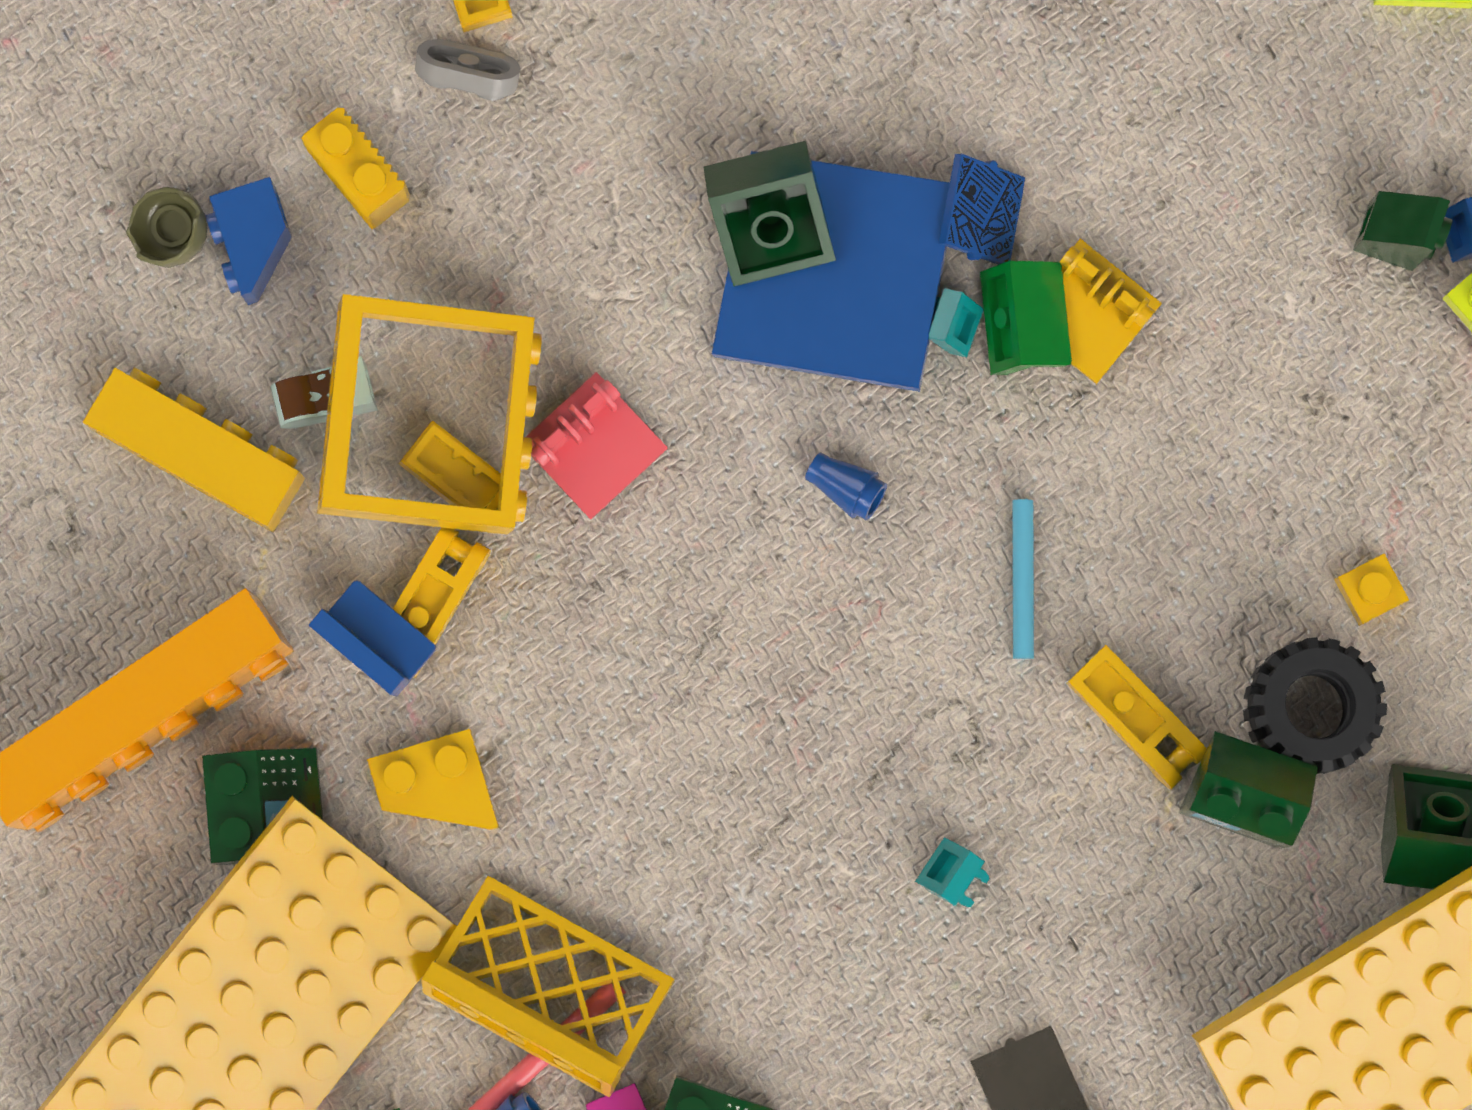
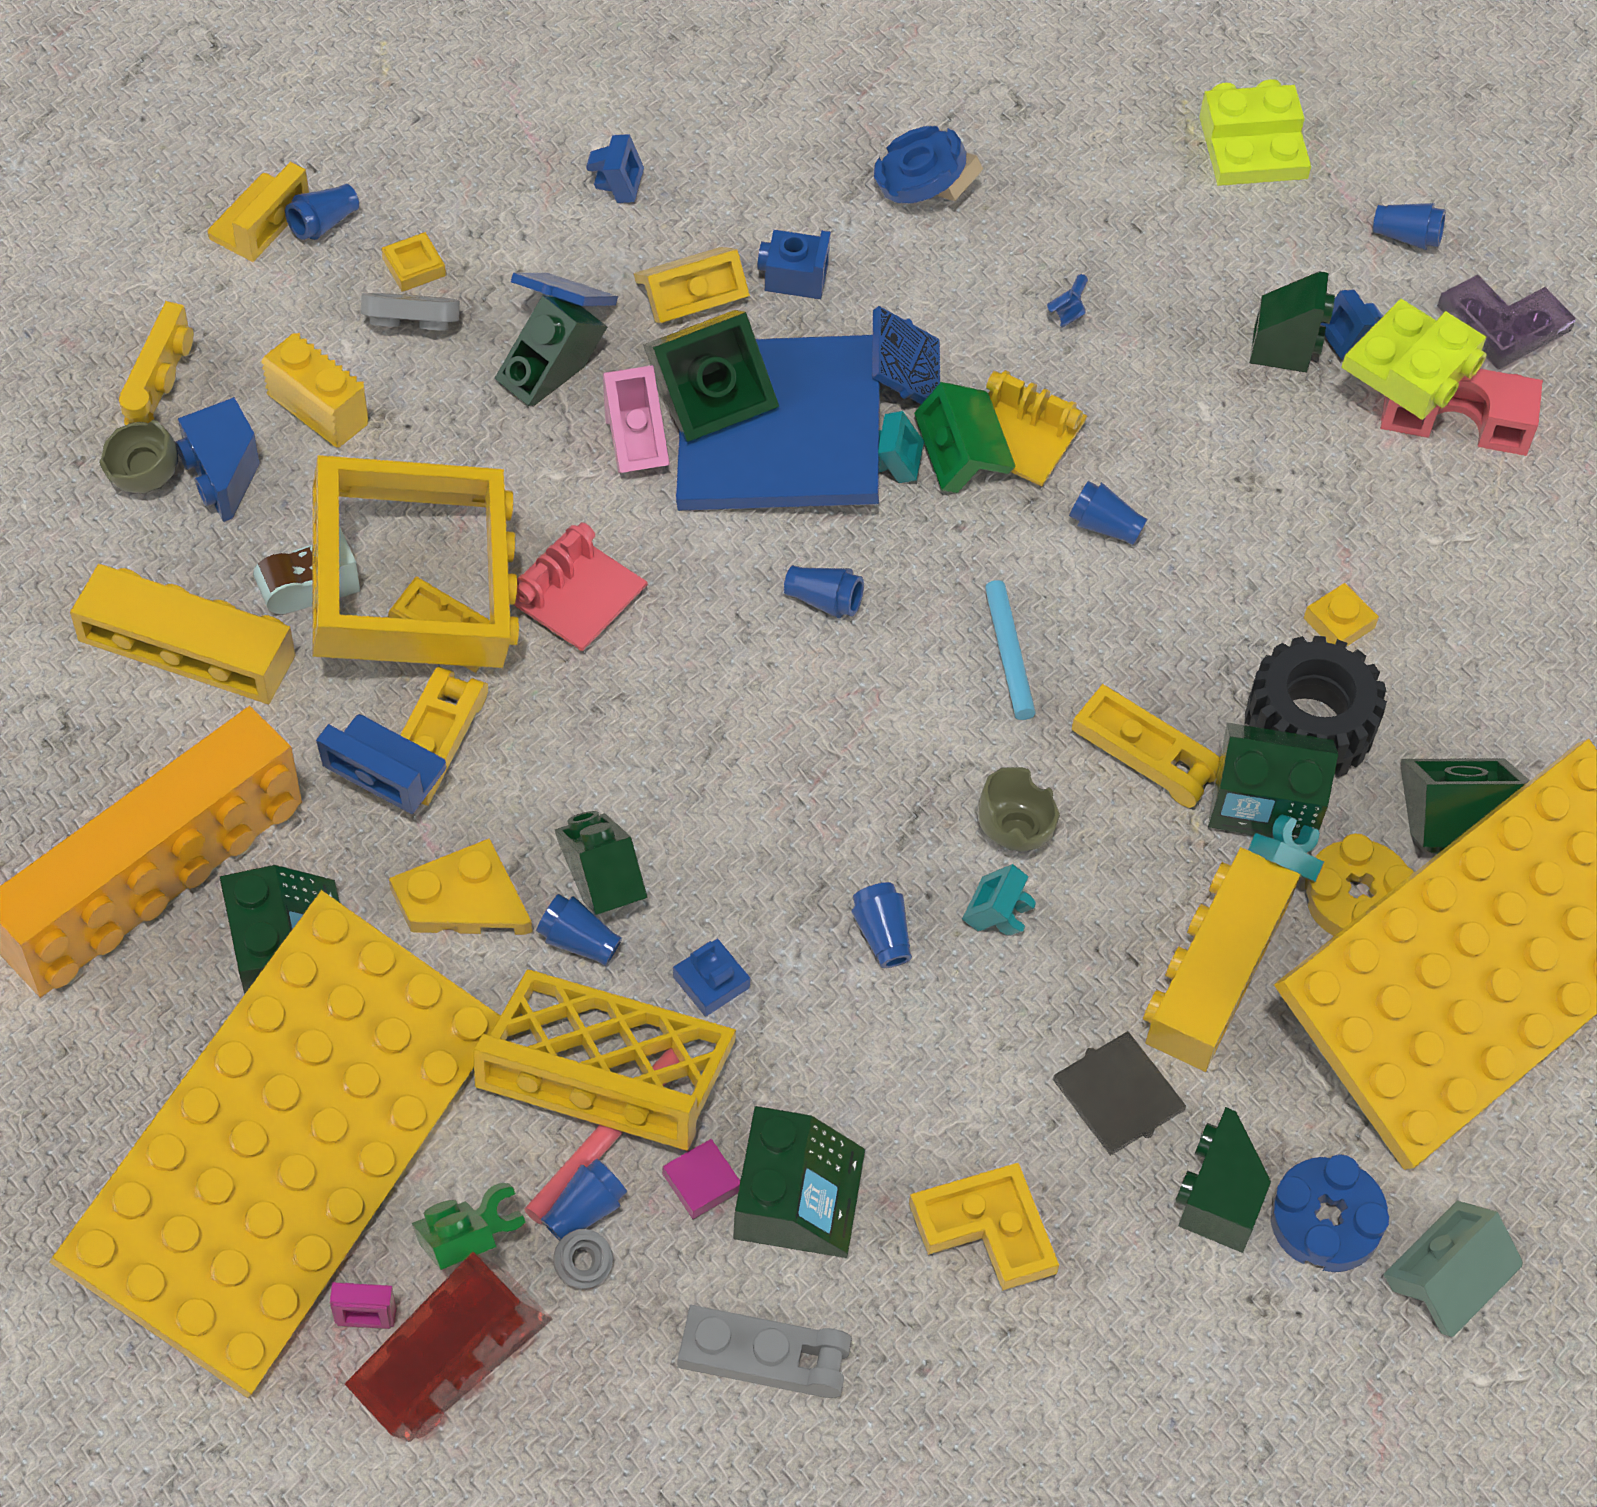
camera: 10 degrees left, 25 degrees down
none -> yellow plate [119,301,194,425]
none -> dark green slope [494,295,608,407]
none -> blue piece [511,273,618,306]
none -> blue cone [536,894,622,966]
none -> dark green slope [554,811,648,915]
none -> bright pink slope [603,365,670,473]
none -> yellow panel [633,247,750,323]
none -> blue tile [673,938,751,1017]
none -> blue brick [757,230,831,300]
none -> blue cone [851,882,912,968]
none -> olive hair [977,767,1060,852]
none -> blue hand [1047,274,1088,328]
none -> blue cone [1069,481,1148,545]
none -> yellow brick [1143,847,1301,1072]
none -> teal tile [1248,815,1324,882]
none -> yellow plate [1305,833,1414,936]

